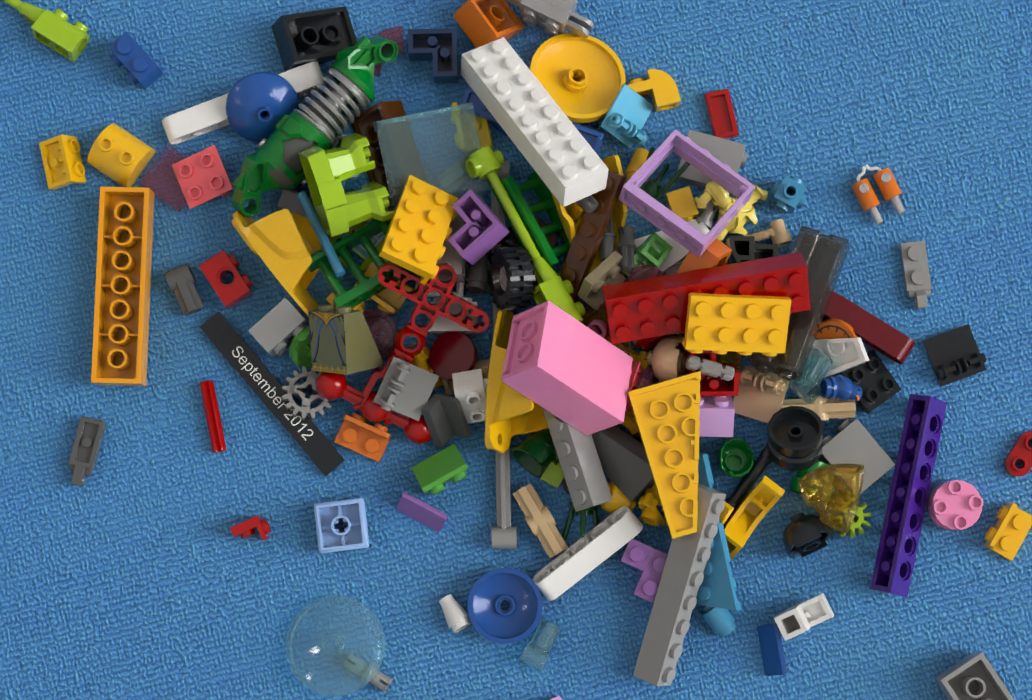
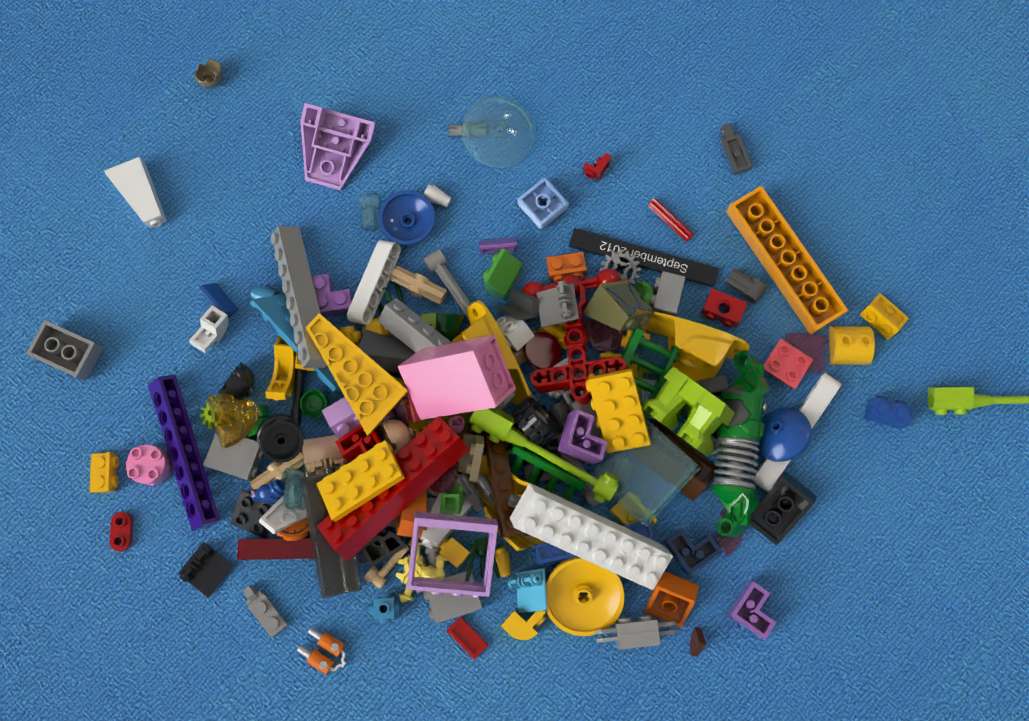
camera: 150 degrees right, 5 degrees down
dark azure bar [297,191,346,277] -> none
light grey axle [685,355,735,381] -> none

